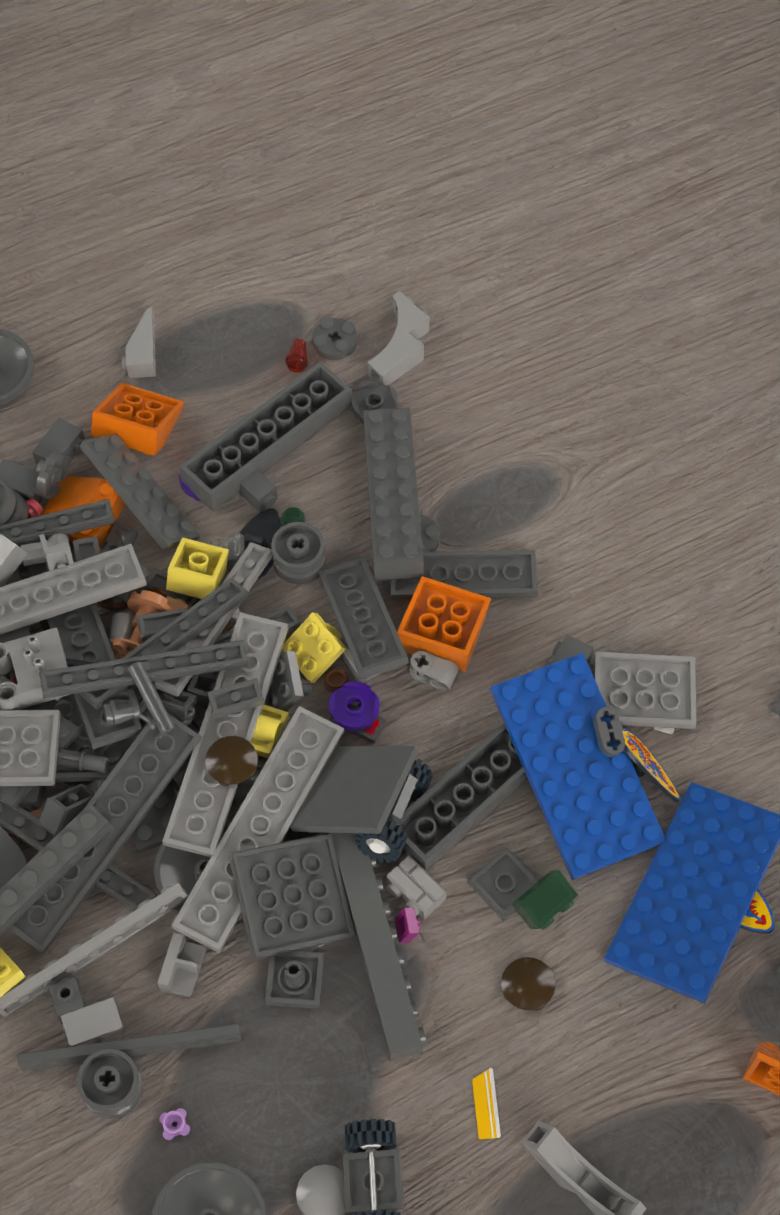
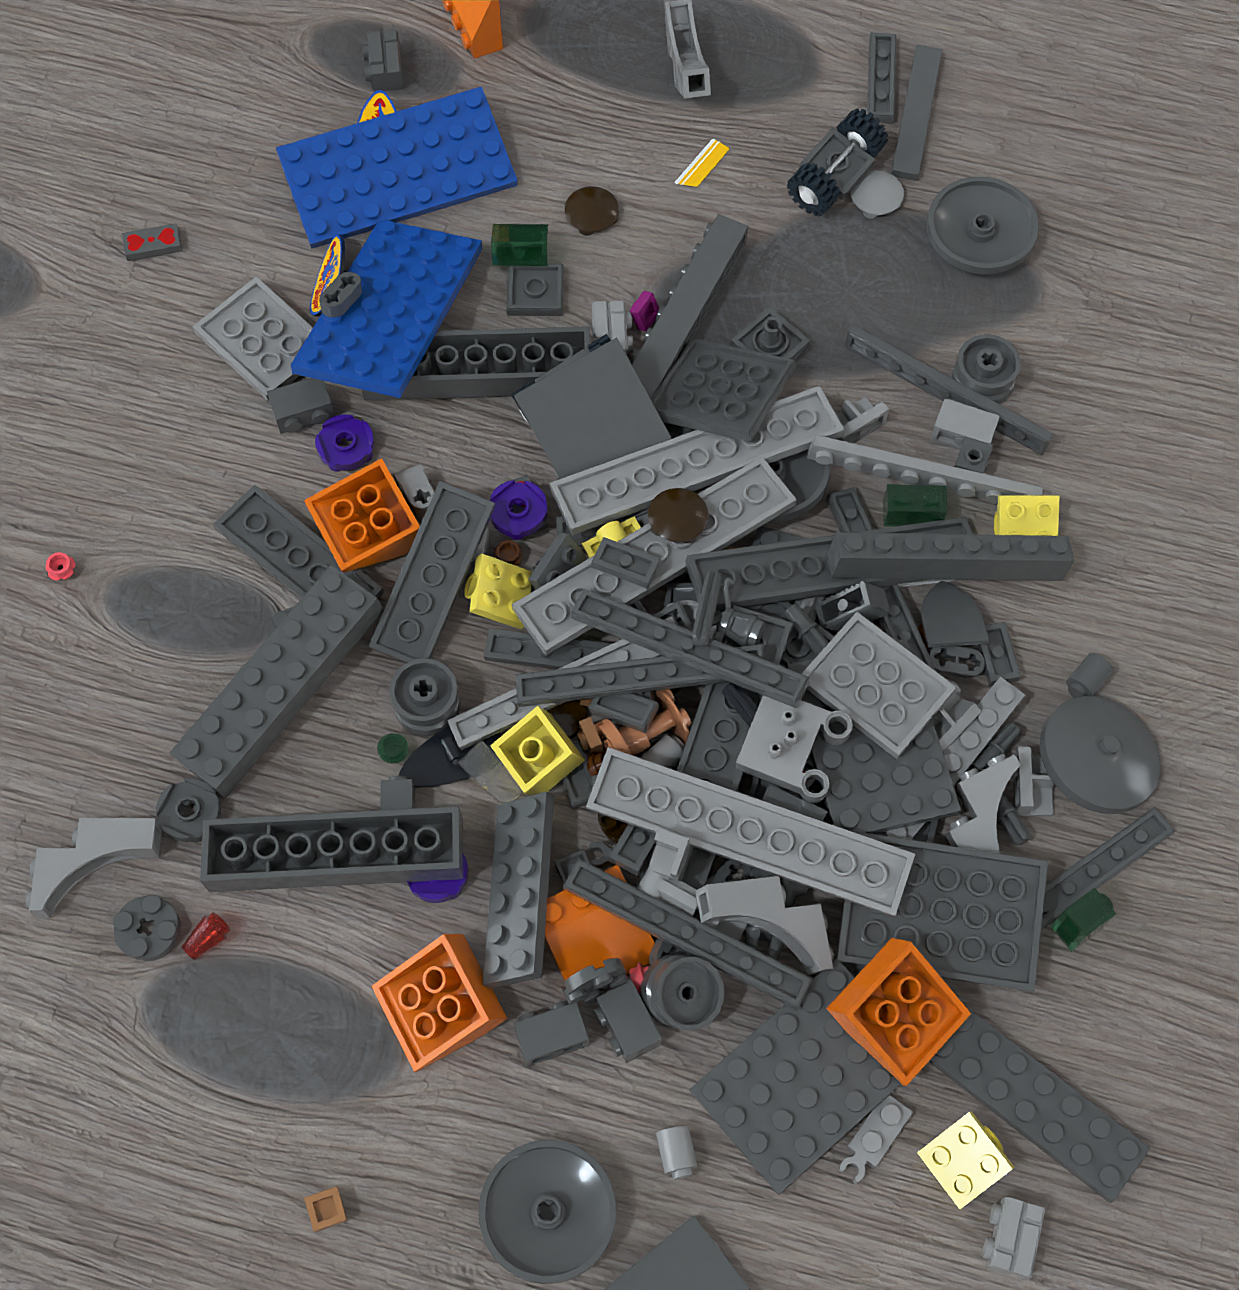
camera: 140 degrees left, 5 degrees up
light grey slope [122,308,156,378] -> none
lavender plate [159,1108,190,1140] -> none
none -> coral plate [46,552,76,581]
none -> medium nougat plate [304,1186,348,1233]
none -> dark purple plate [315,414,375,472]
none -> clear green brick [883,484,948,527]

